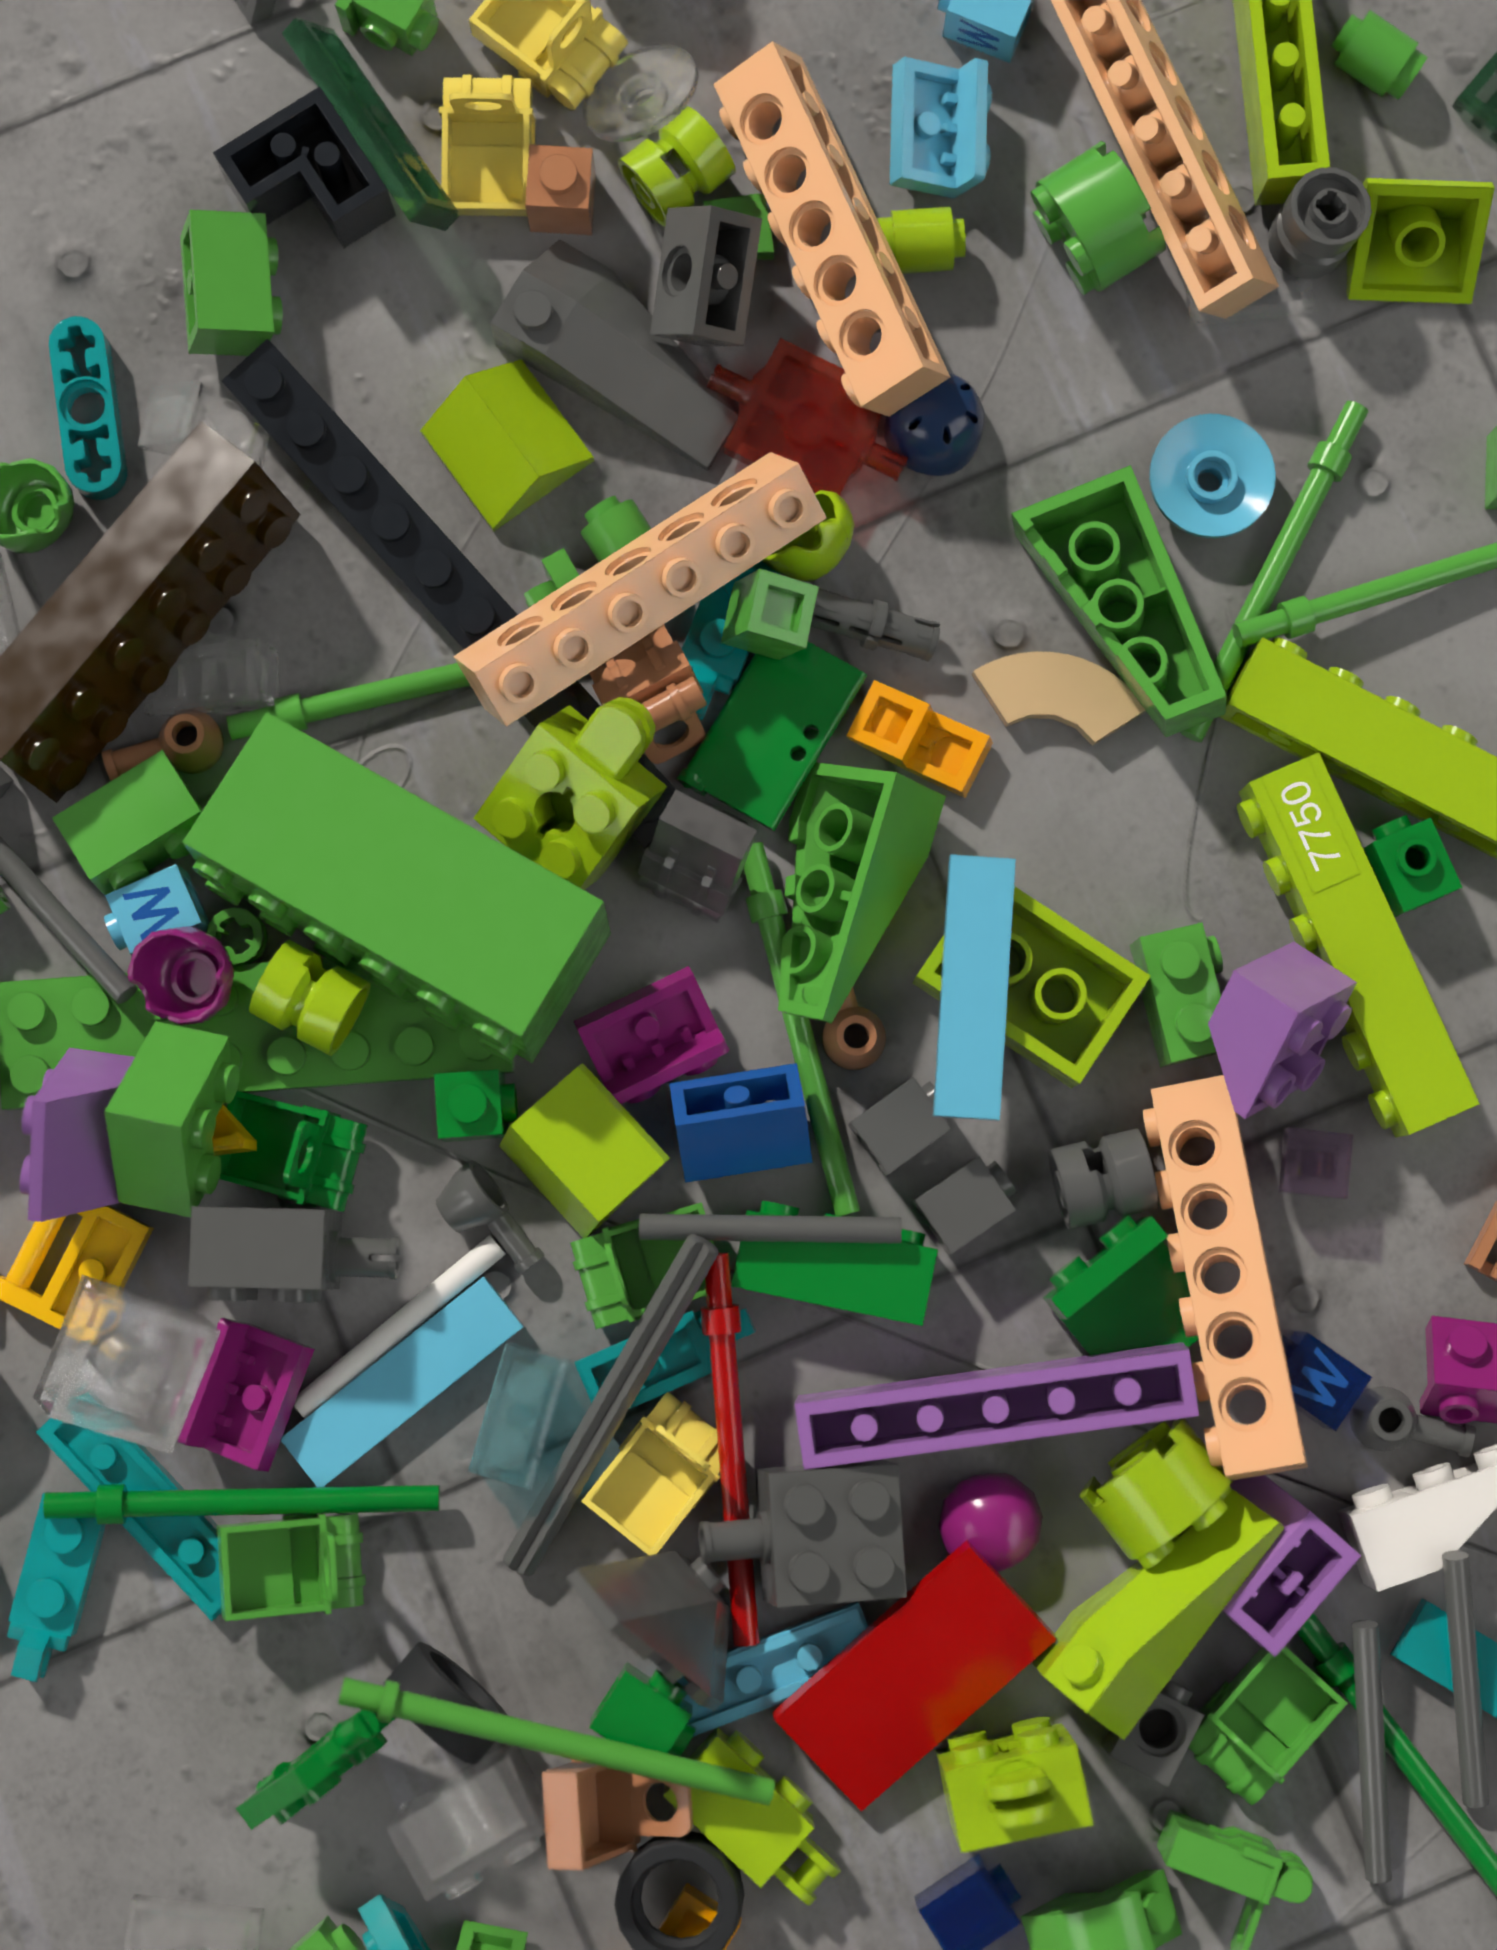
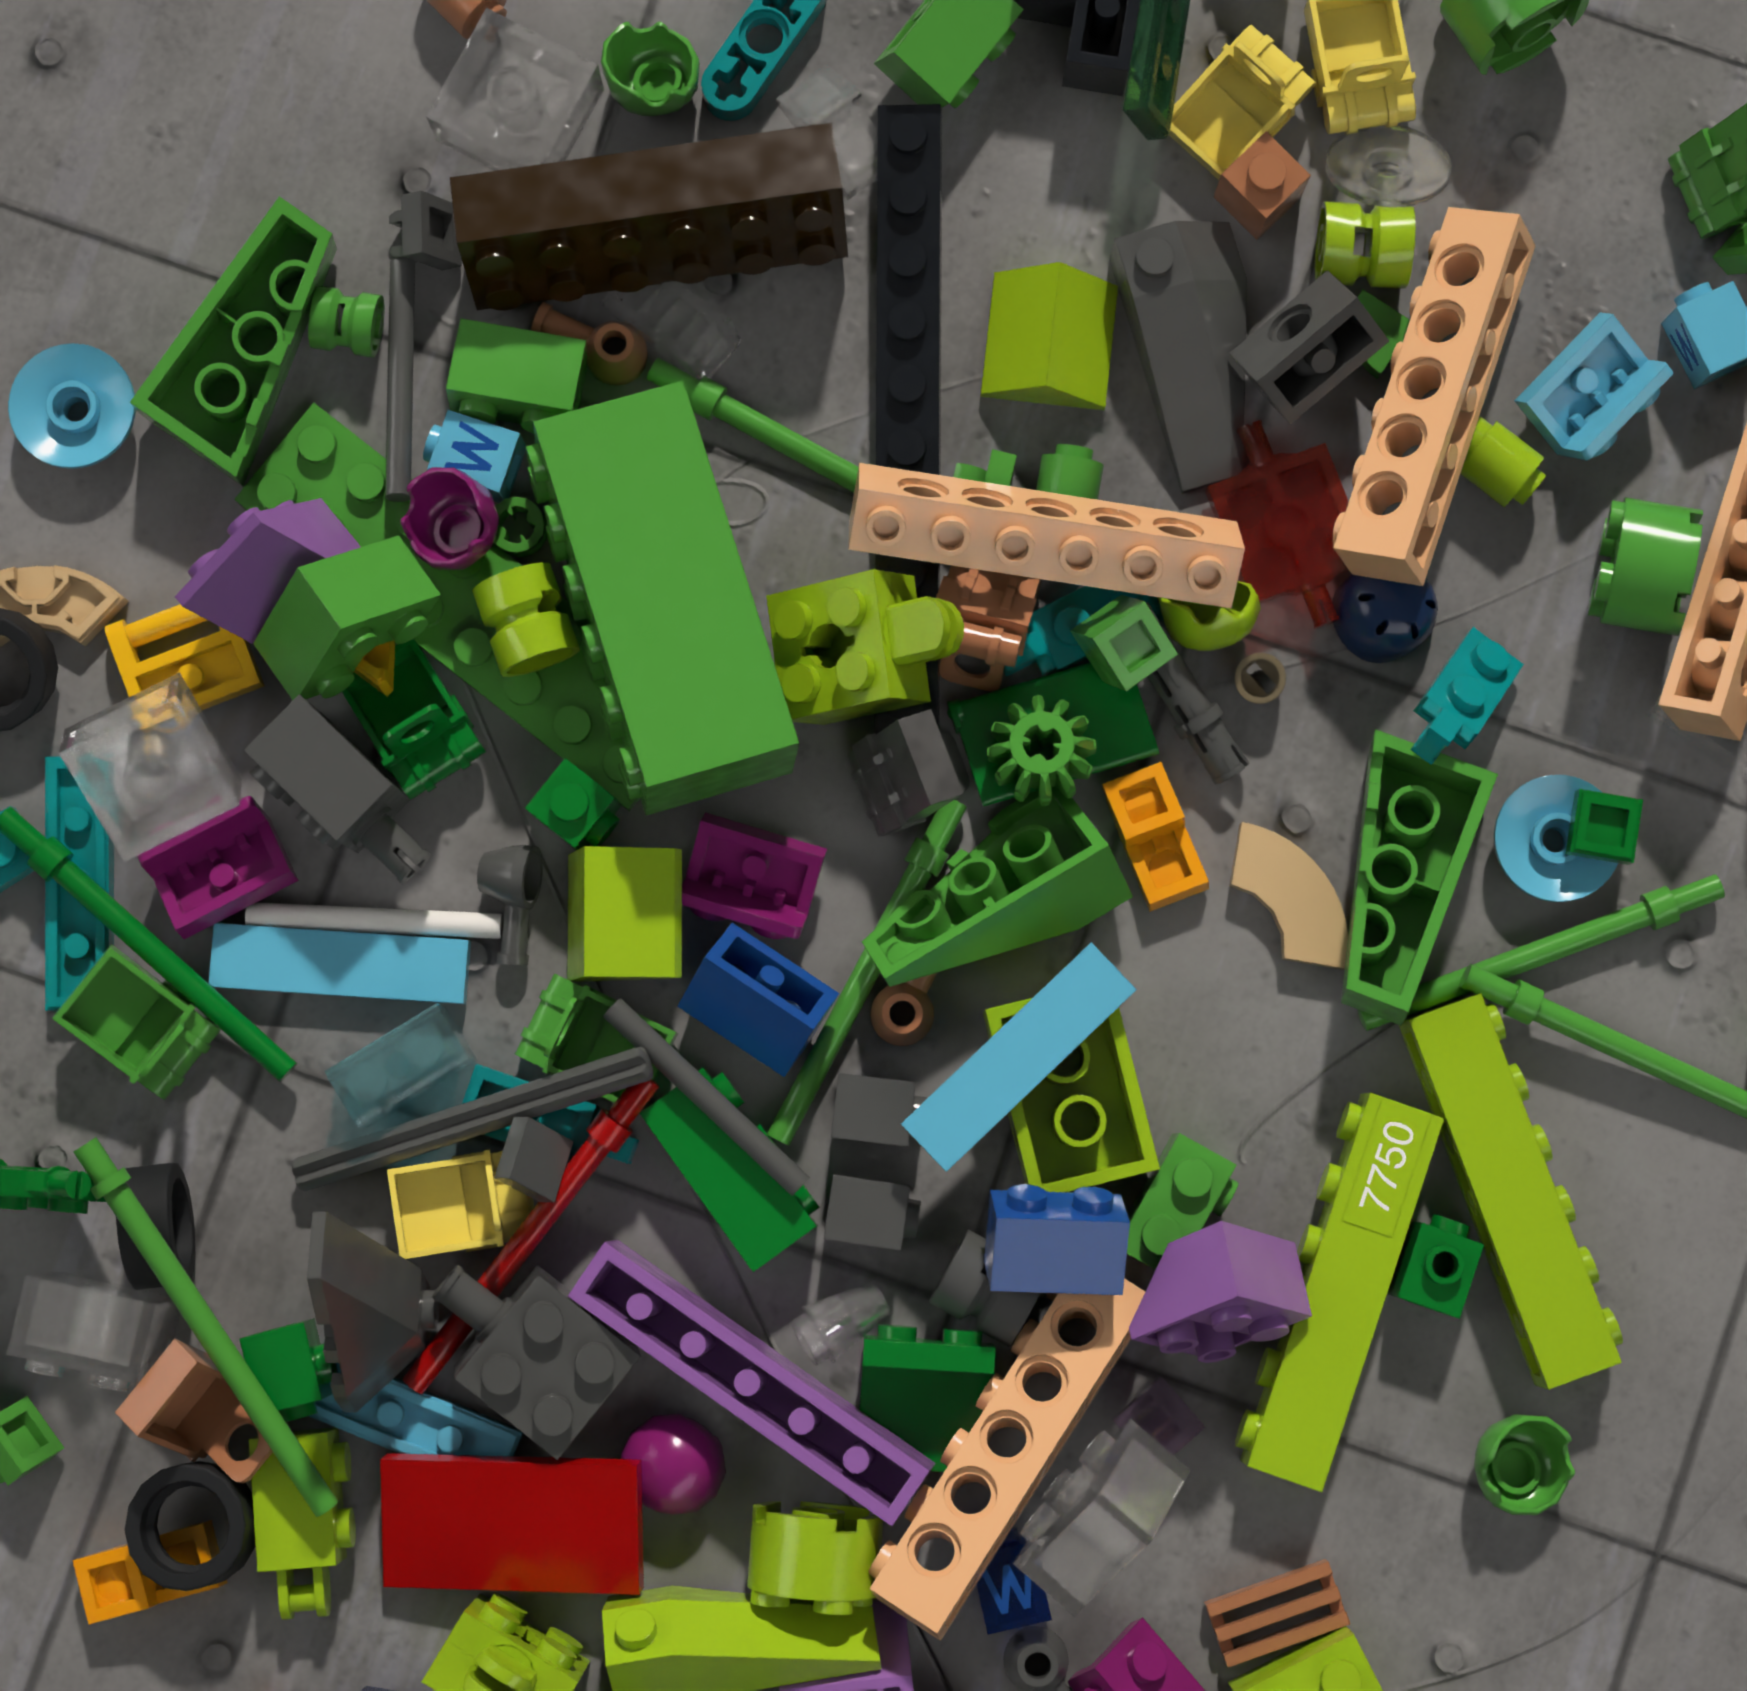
camera: 45 degrees right, 0 degrees up
none -> dark grey tile [494,1117,574,1202]
none -> clear cone [790,1280,891,1366]
none -> blue brick [984,1184,1130,1295]
none -> bright green gear [987,695,1097,806]
none -> clear brick [1013,1418,1191,1617]
none -> dark tan hinge [1234,653,1287,704]
none -> teal hinge [1410,627,1524,765]
none -> green tile [1565,789,1643,865]

